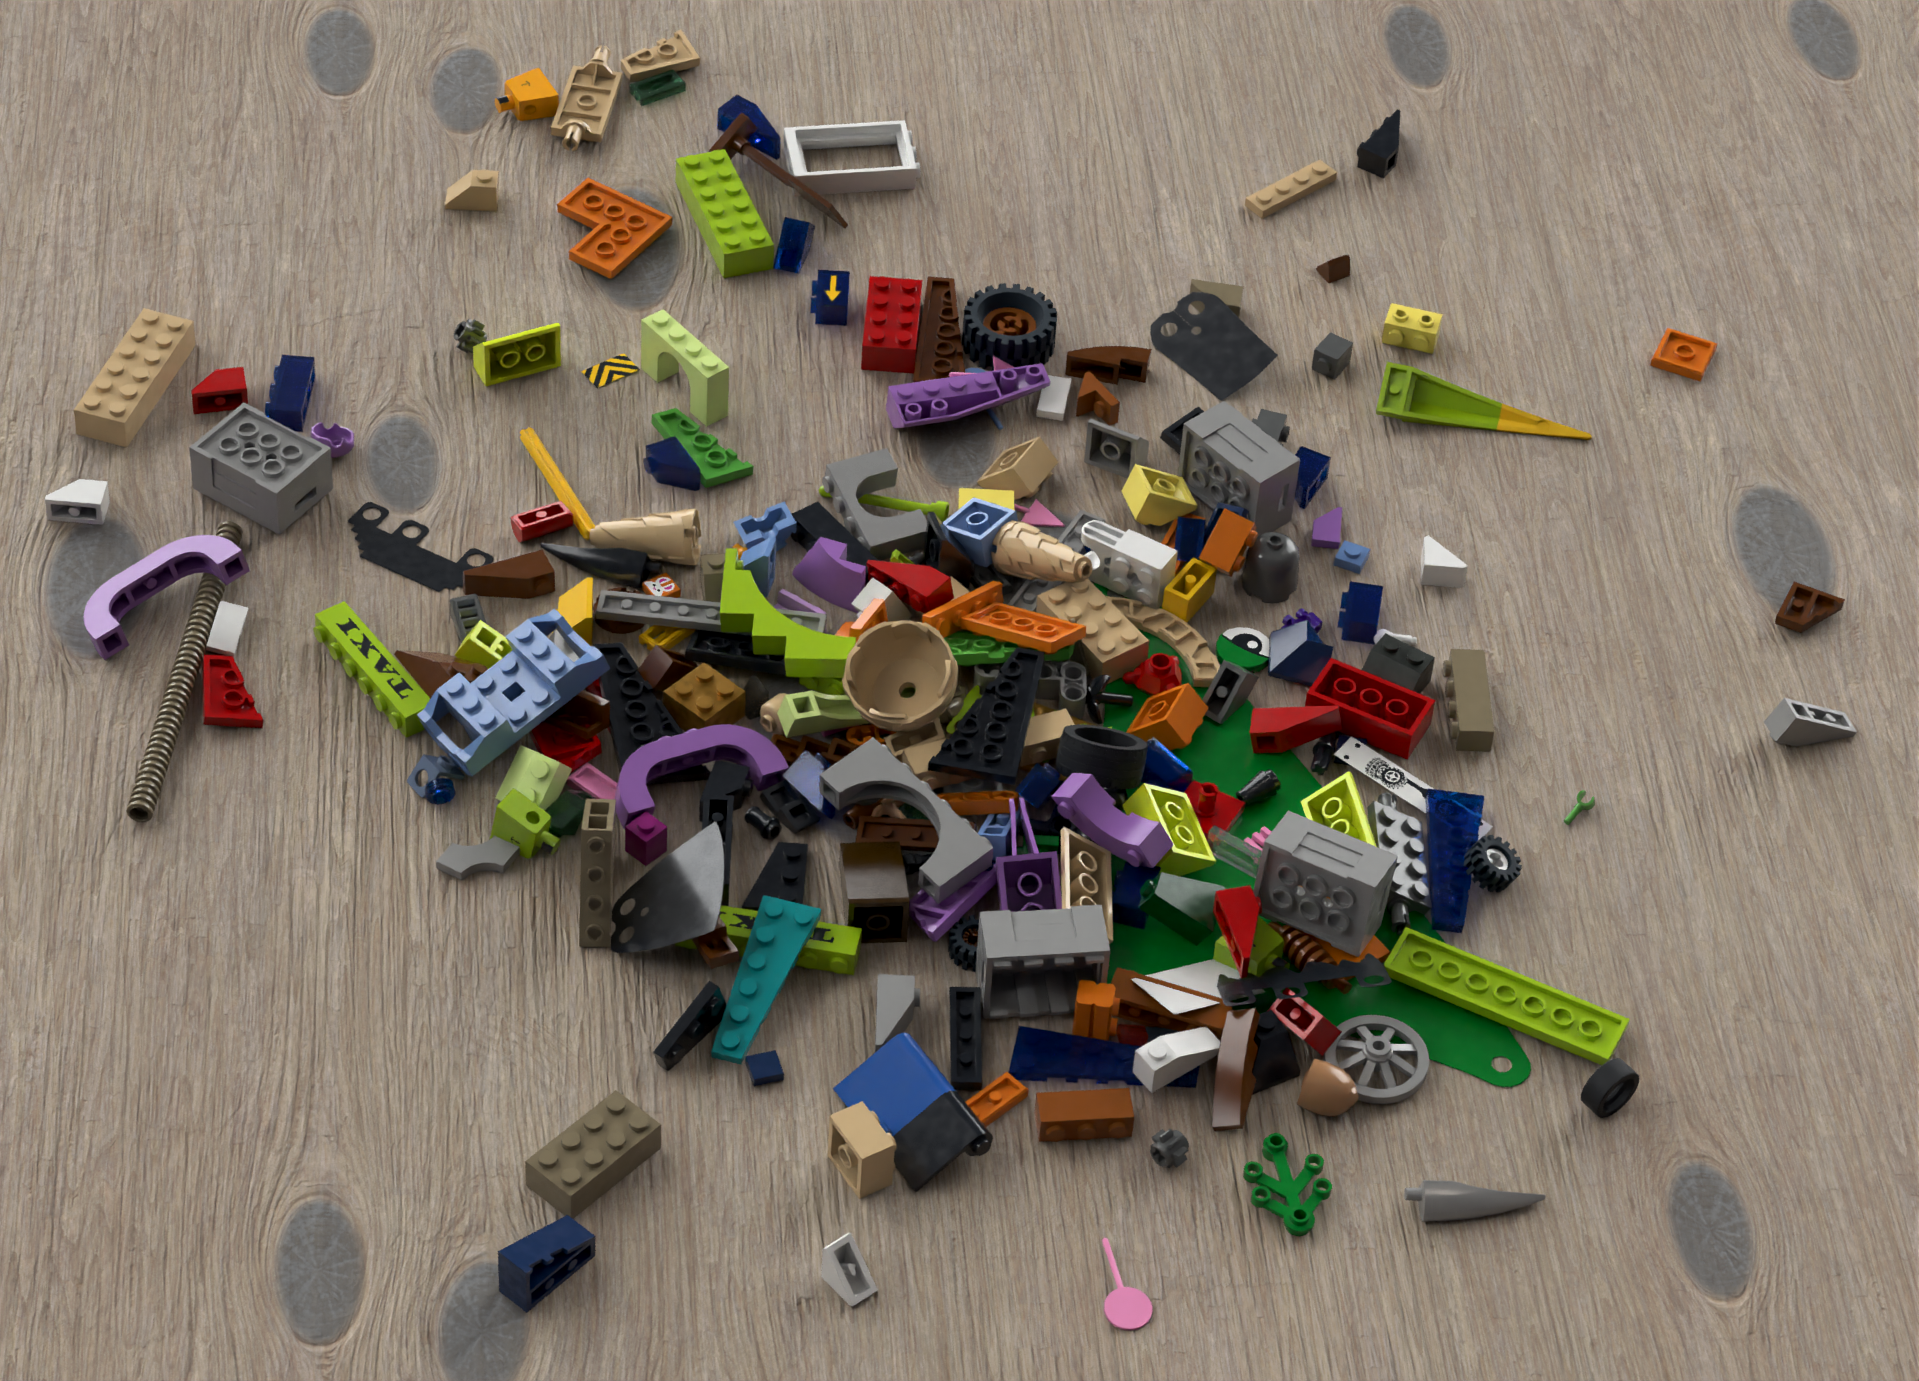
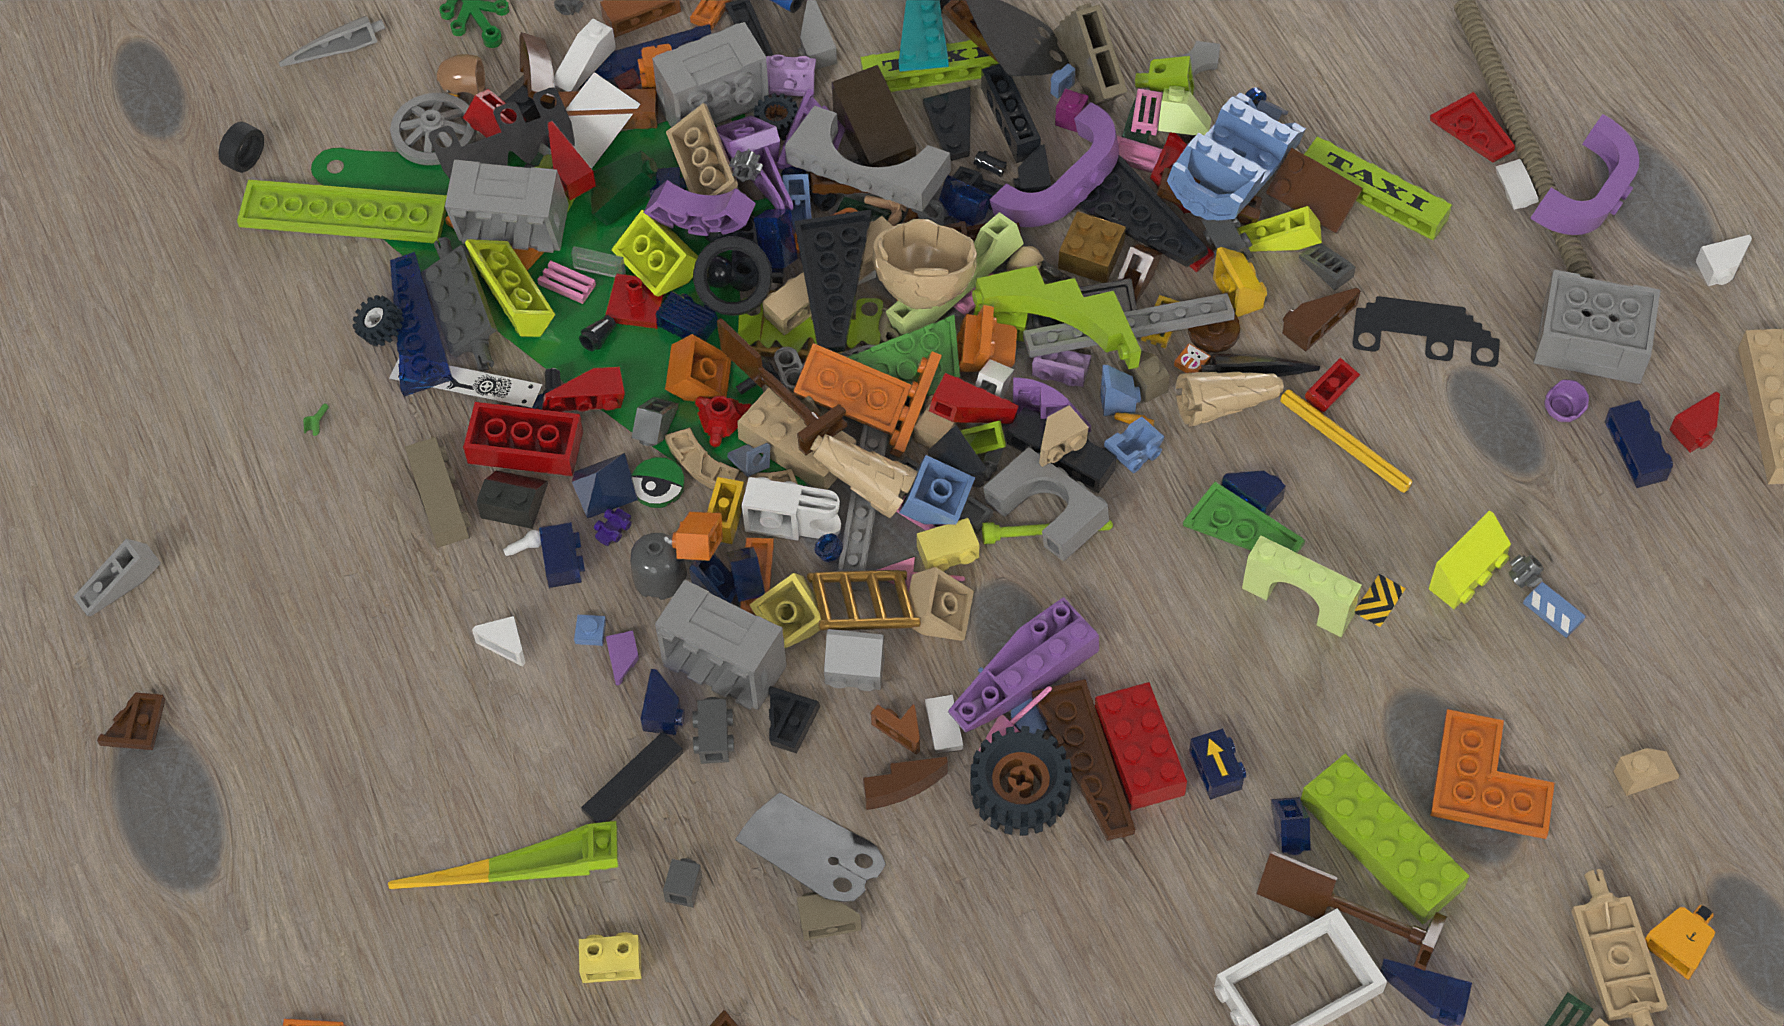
camera: 165 degrees right, 15 degrees up
none -> black tile [581,731,684,823]
none -> reddish brown piece [717,318,847,456]
none -> sand blue bracket [727,443,771,477]
none -> dark grey gear [729,149,763,182]
none -> lavender bracket [766,54,816,97]
none -> pearl gold bar [807,570,921,631]
none -> tan slope [1039,405,1089,467]
none -> medium blue plate [1050,64,1075,99]
none -> bright pink tile [1131,89,1163,135]
none -> medium blue tile [1523,582,1586,638]

